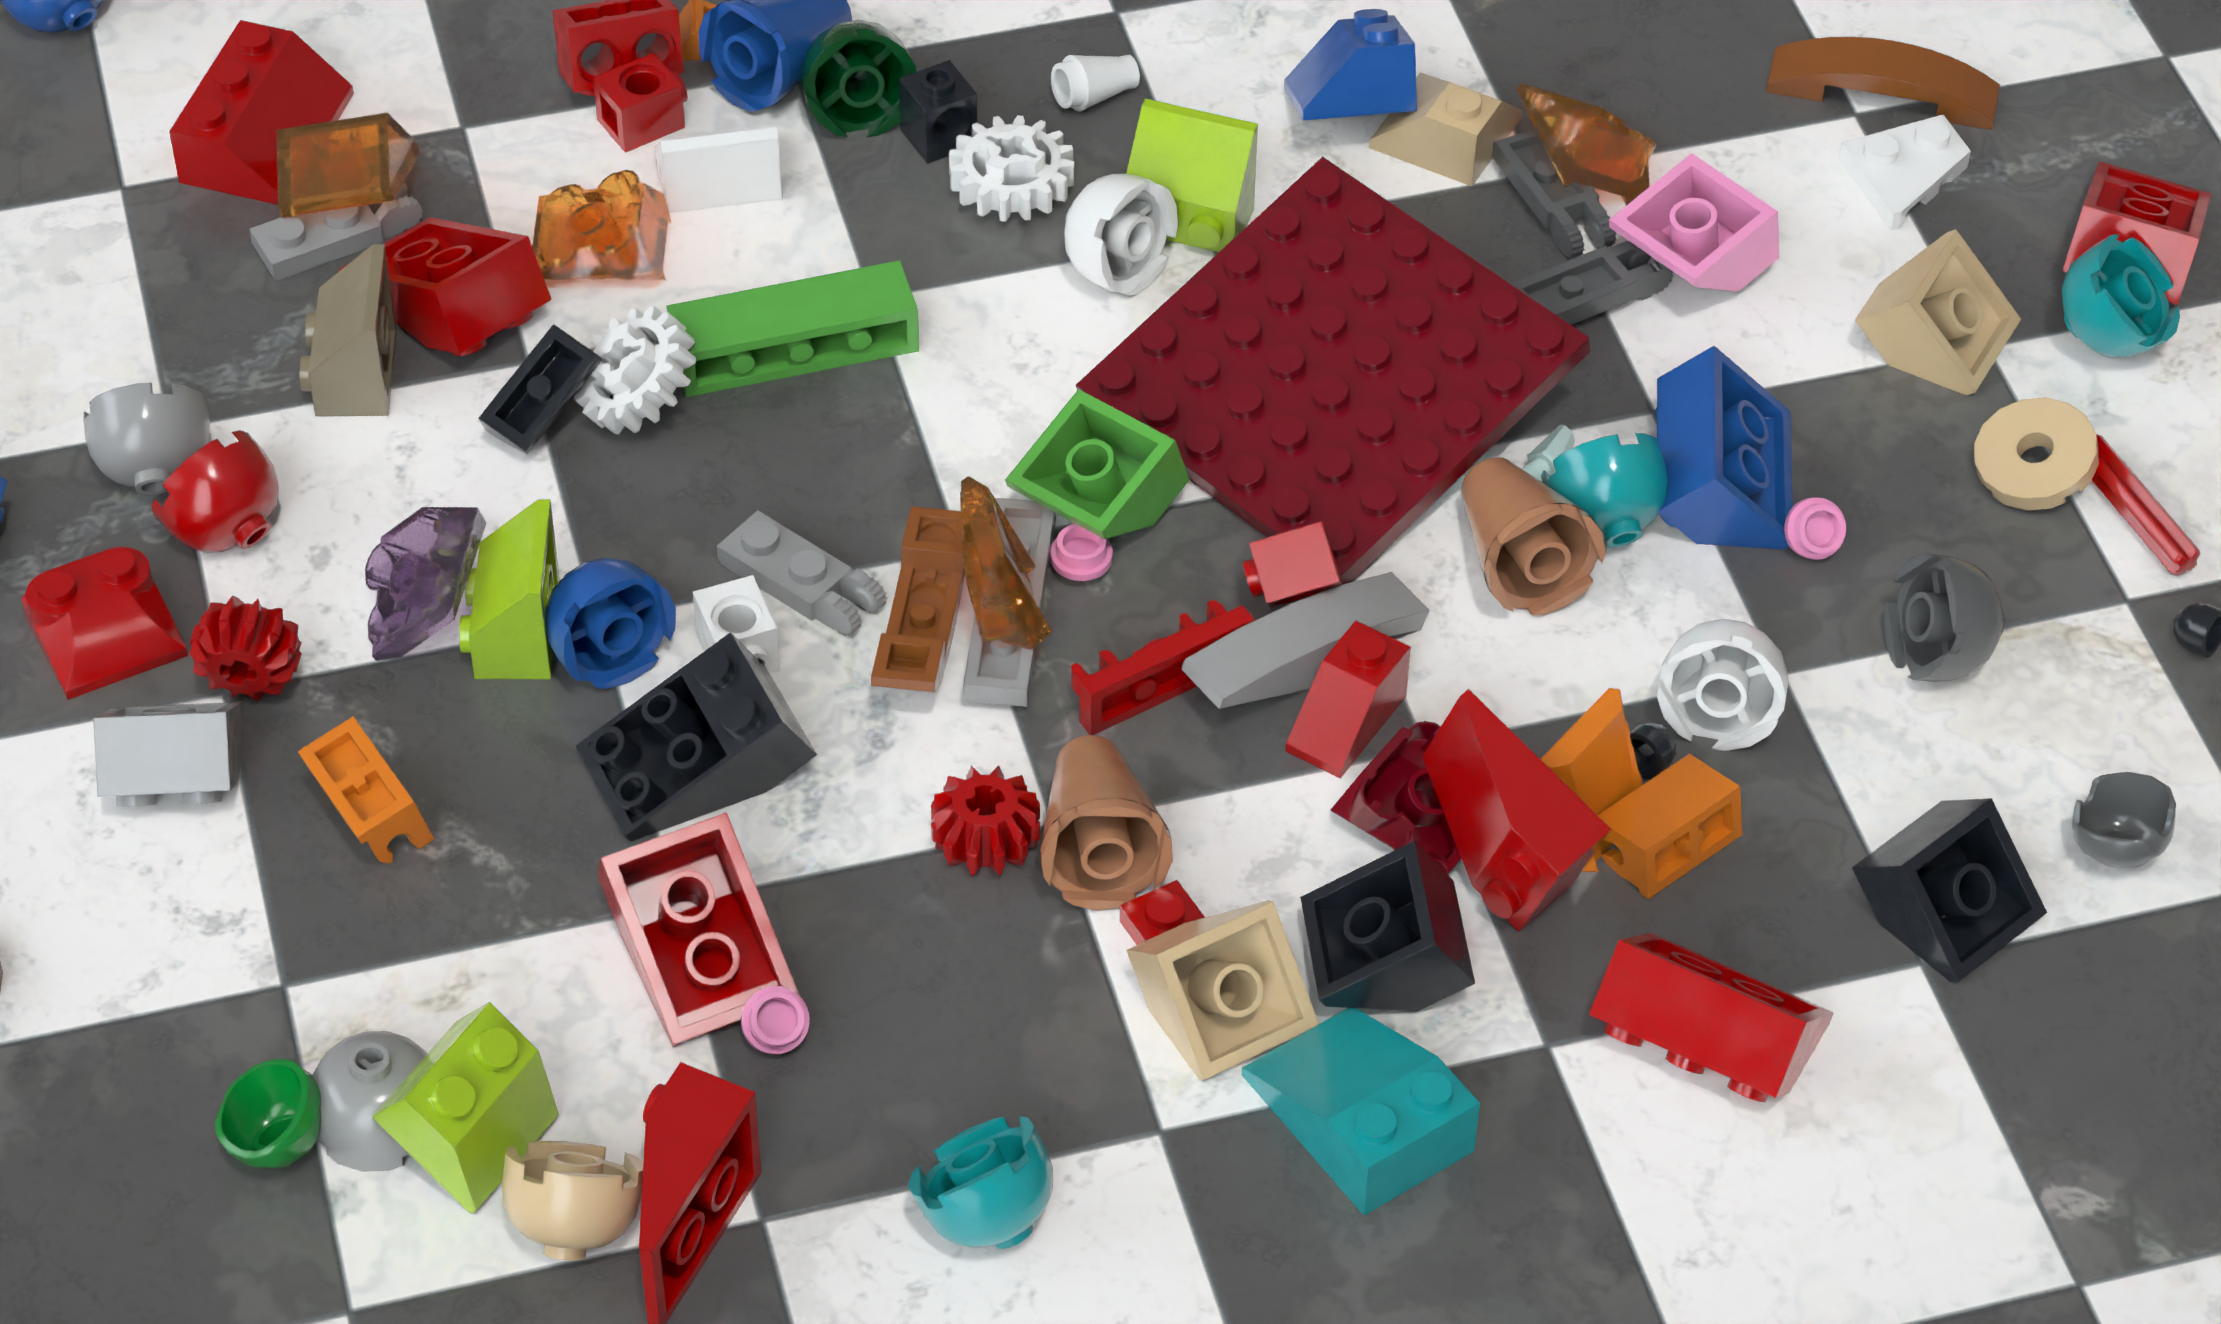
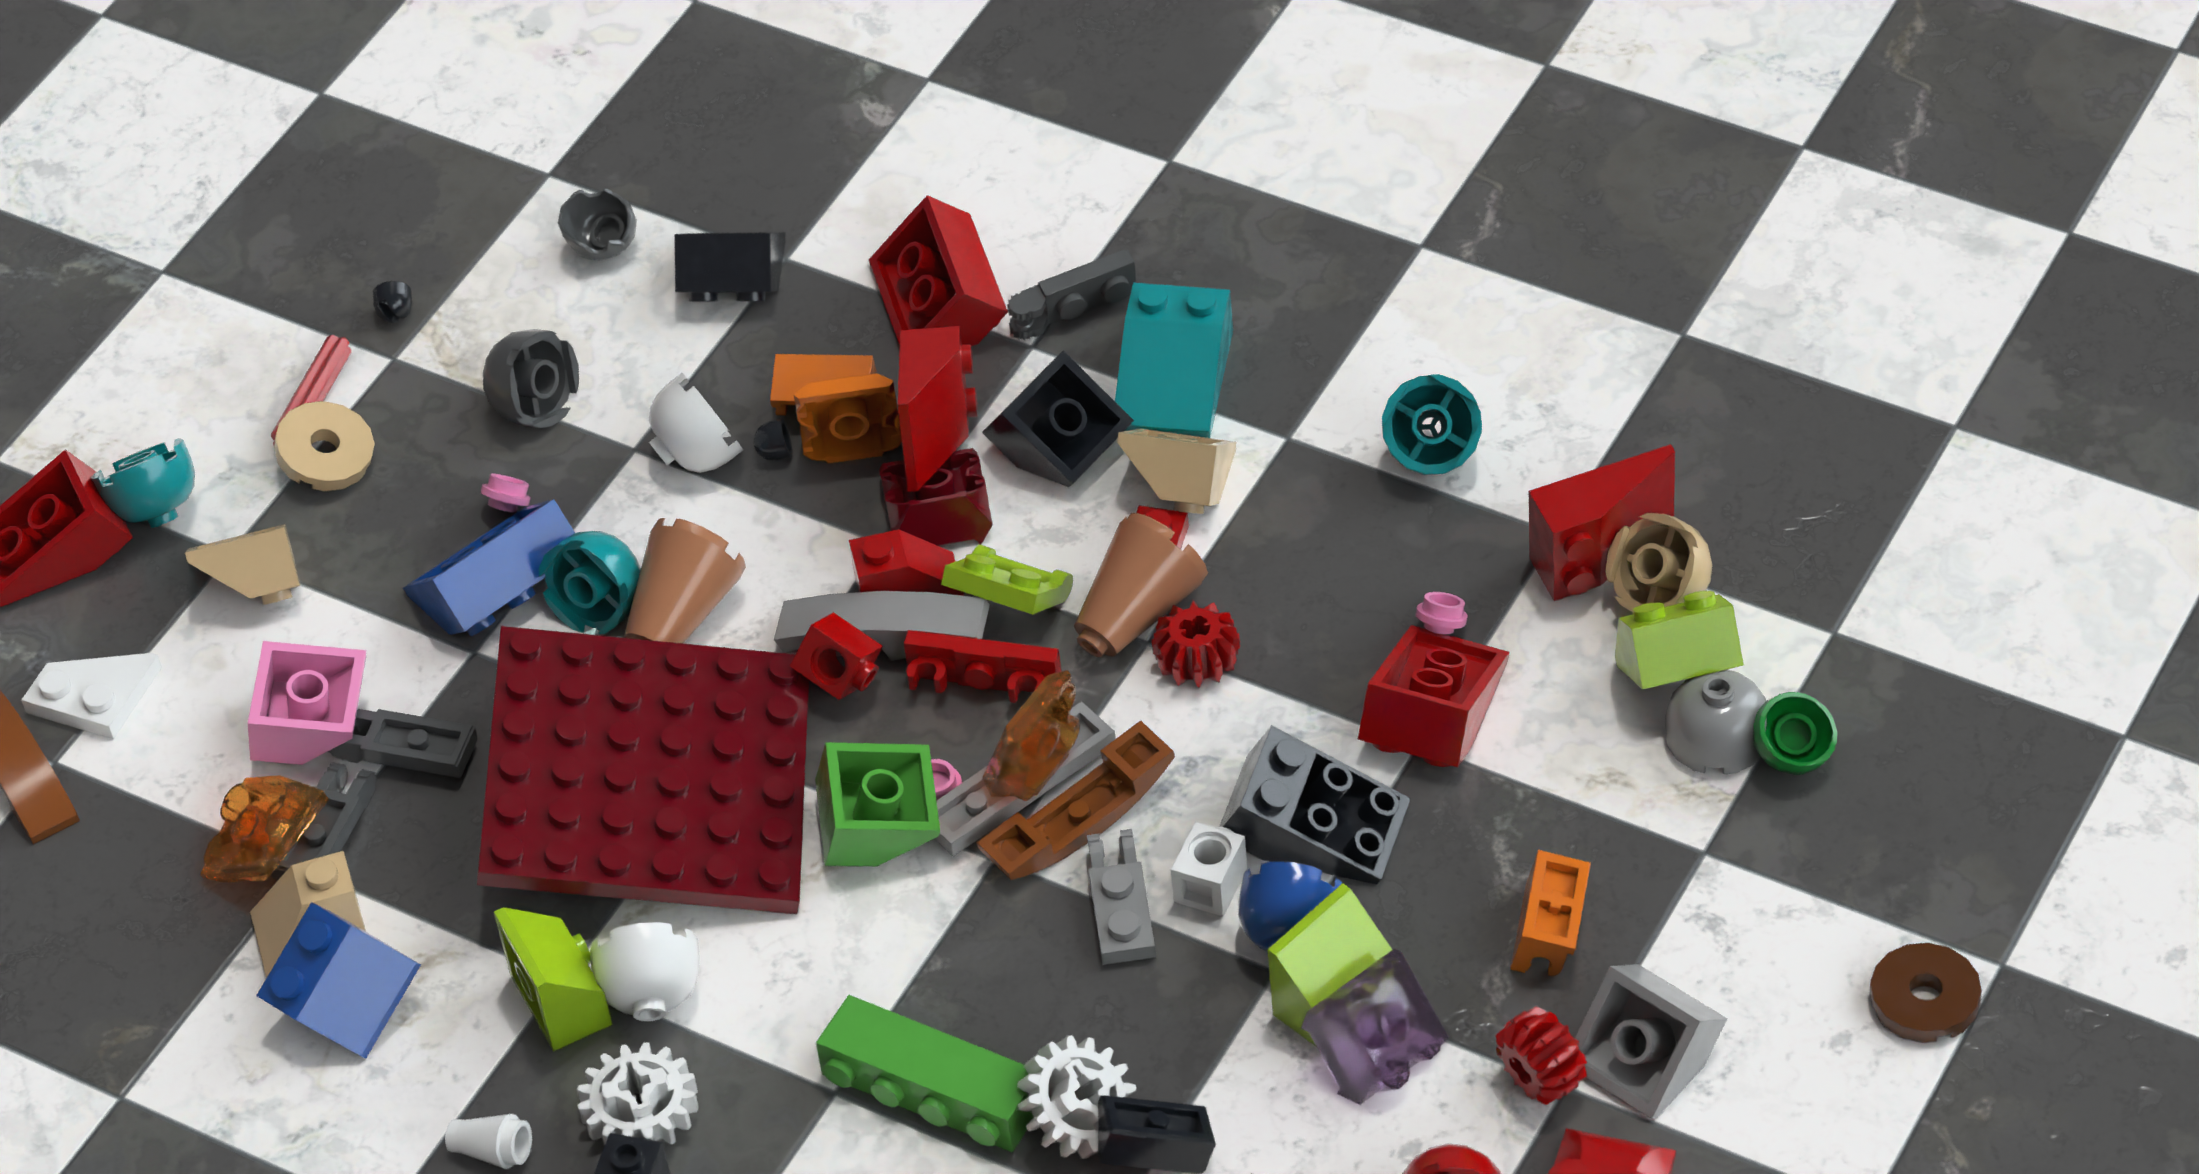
camera: 130 degrees left, 0 degrees up
none -> lime plate [941,545,1073,615]
none -> dark grey hinge [1007,249,1136,340]

